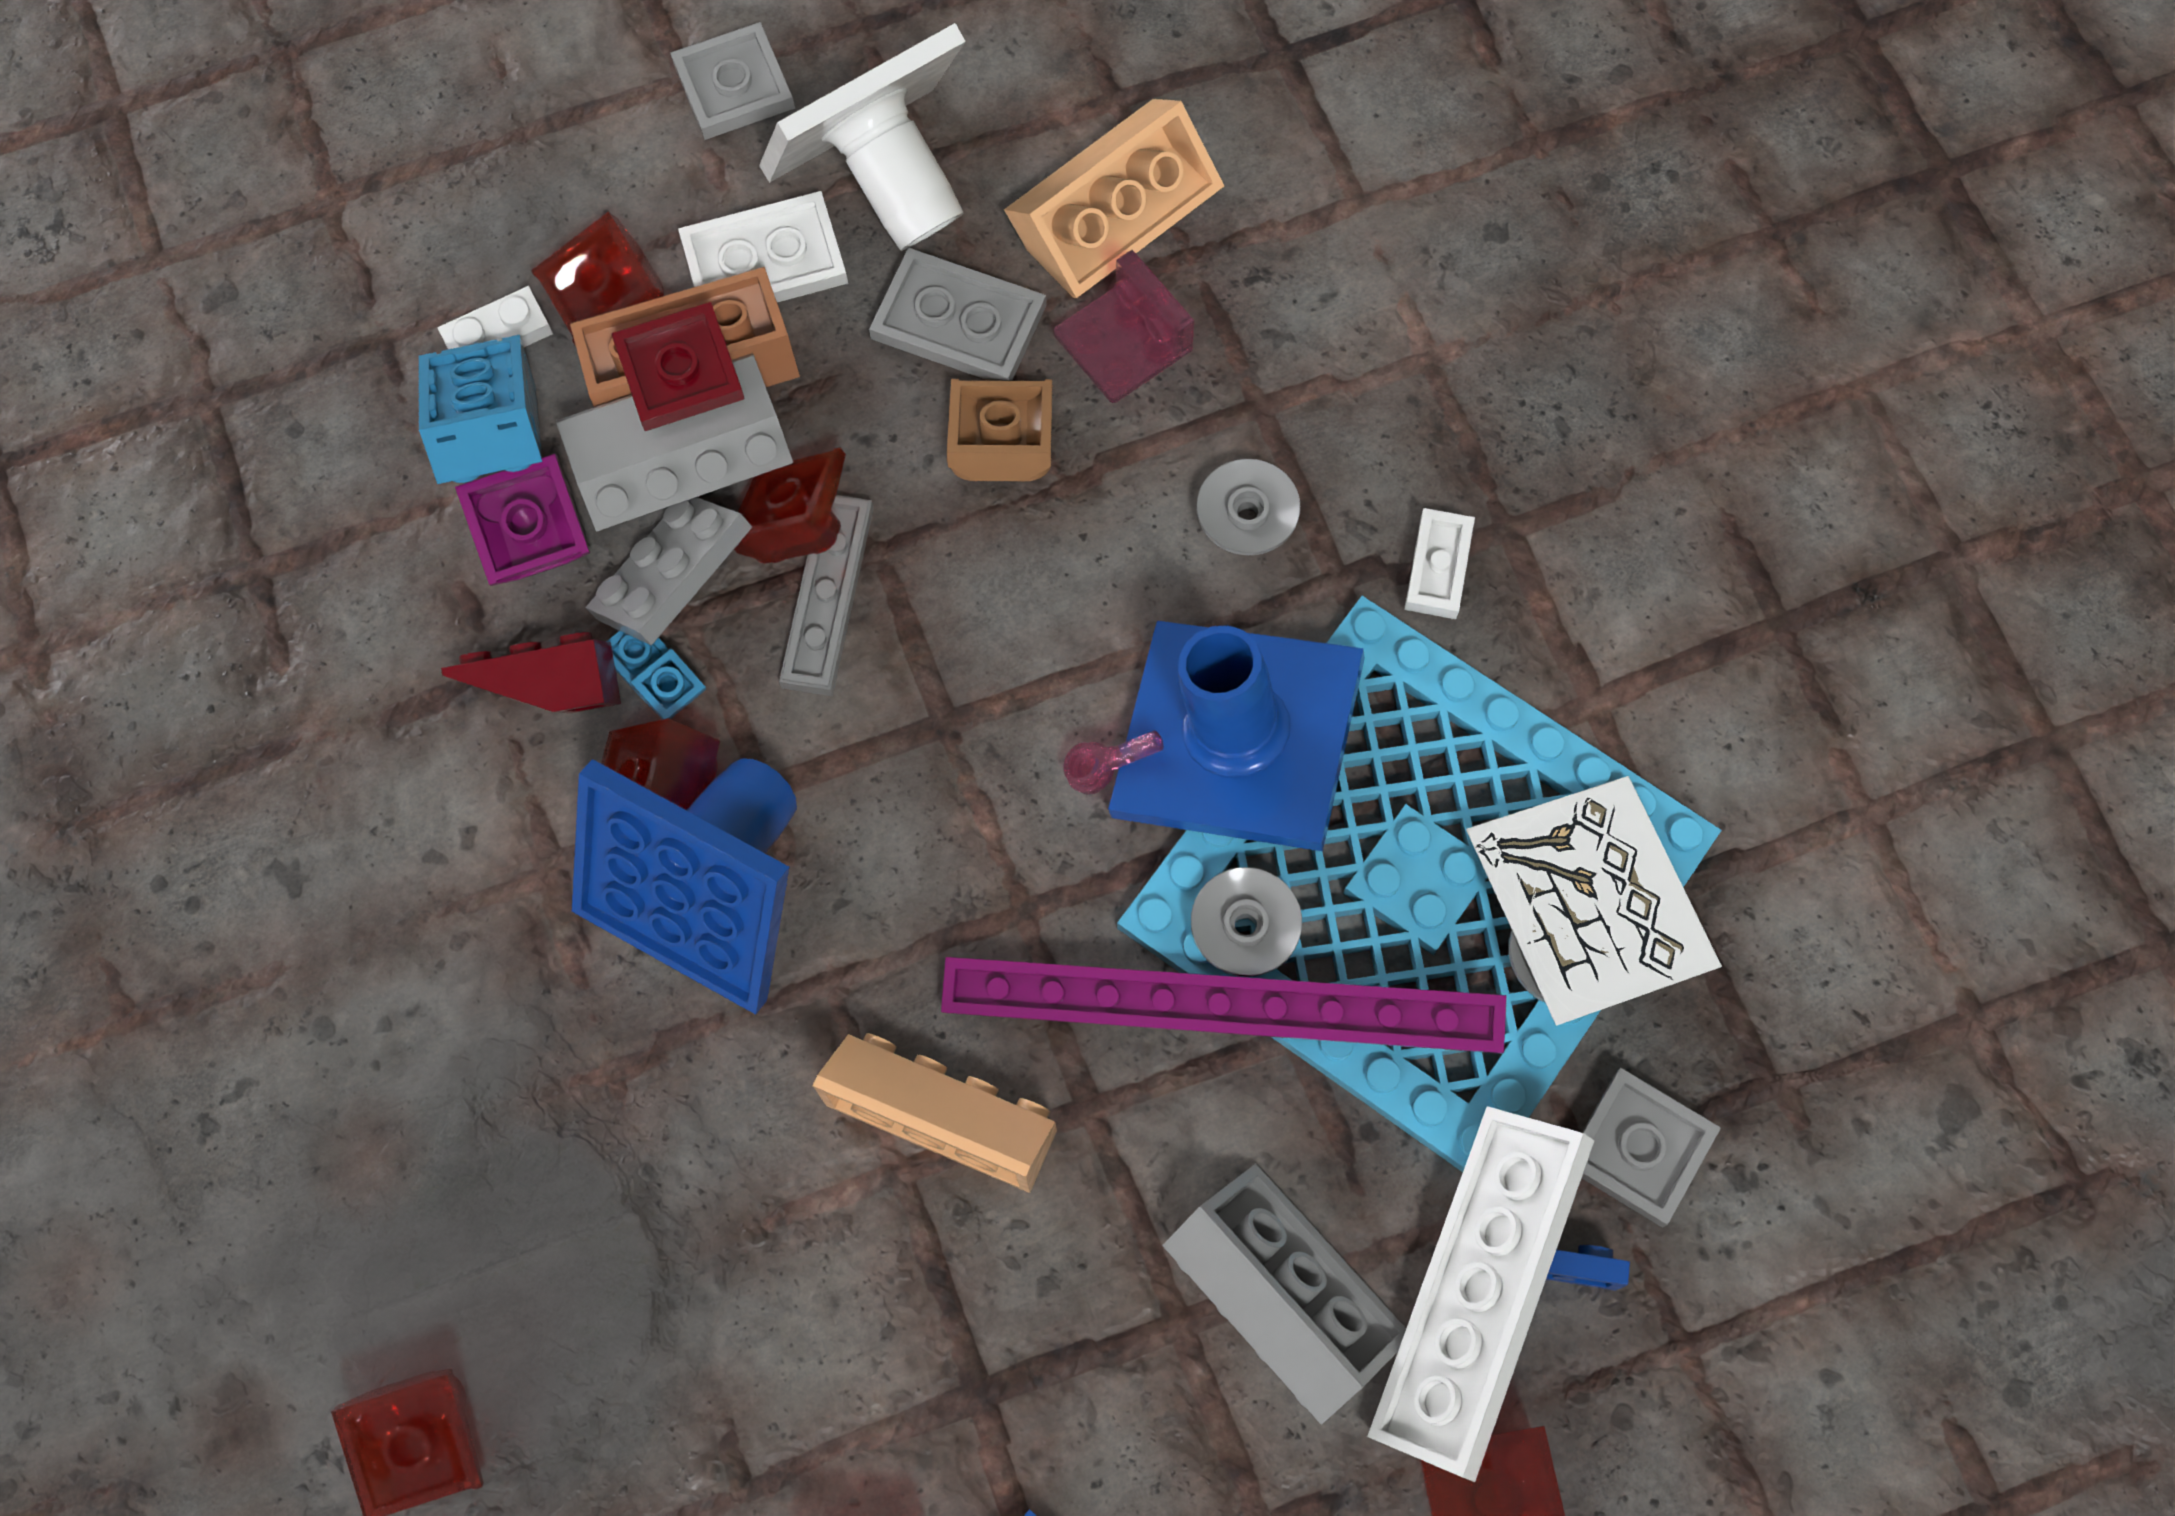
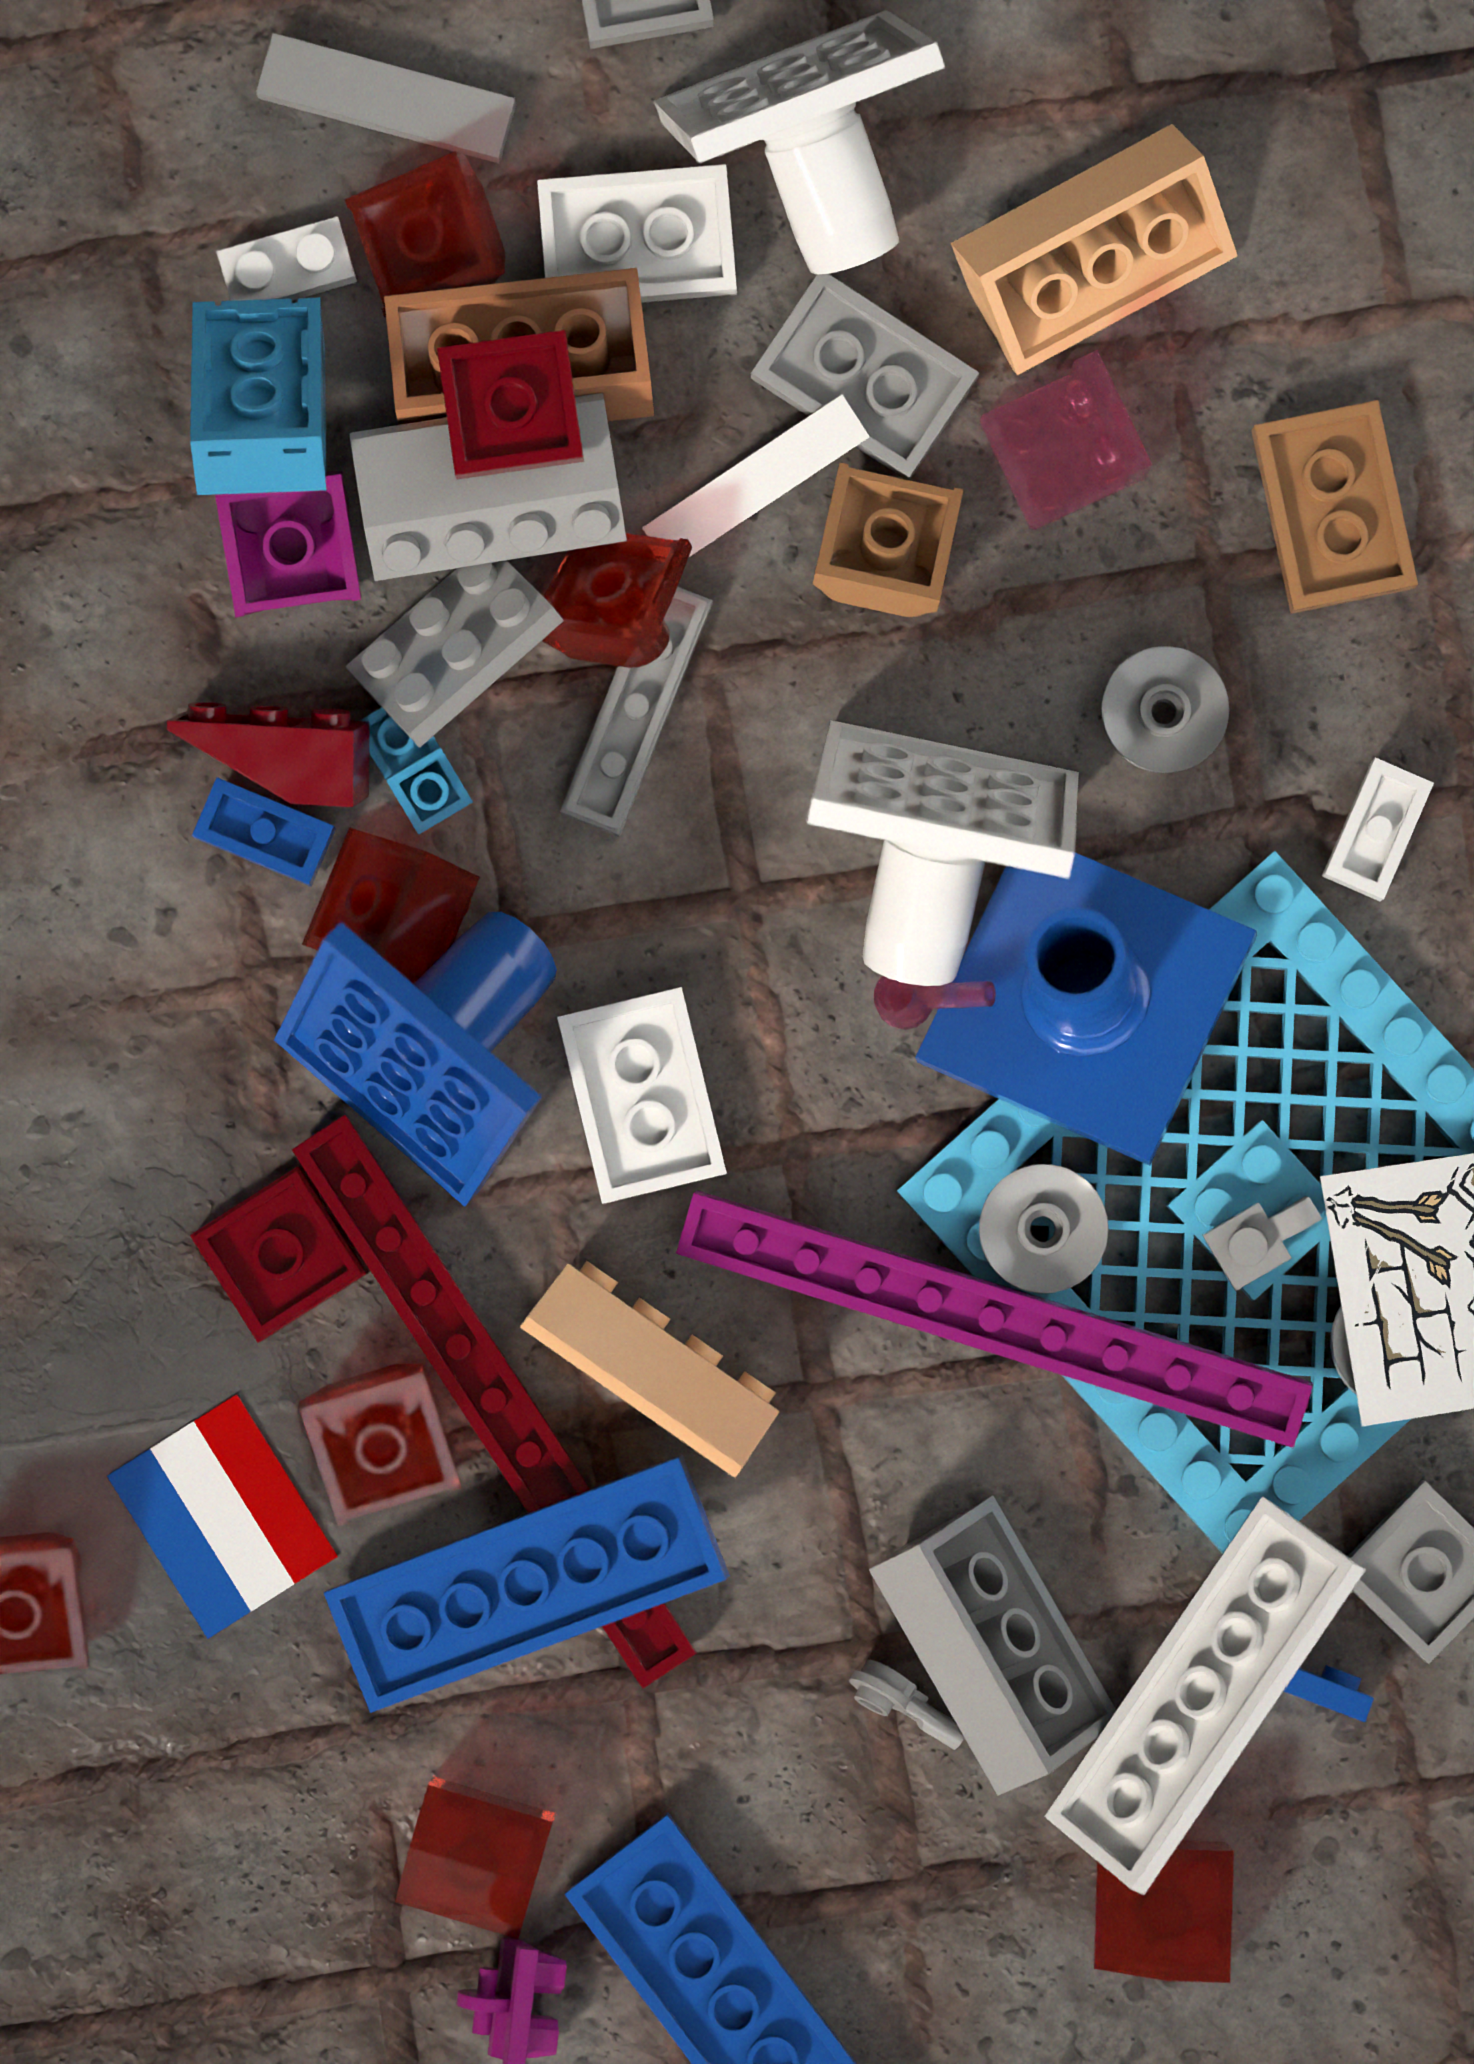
camera: 10 degrees right, 15 degrees up
none -> sticker [107,1394,338,1639]
none -> dark red tile [190,1166,368,1343]
none -> blue plate [192,777,336,887]
none -> light grey tile [256,33,516,164]
none -> dark red plate [291,1115,697,1689]
none -> clear red slope [299,1363,462,1526]
none -> blue plate [324,1454,730,1713]
none -> white plate [557,987,727,1204]
none -> white sticker [642,395,870,570]
none -> white piece [807,720,1079,986]
none -> light grey plate [849,1659,964,1750]
none -> light grey plate [1202,1196,1322,1291]
none -> medium nougat plate [1251,400,1418,614]

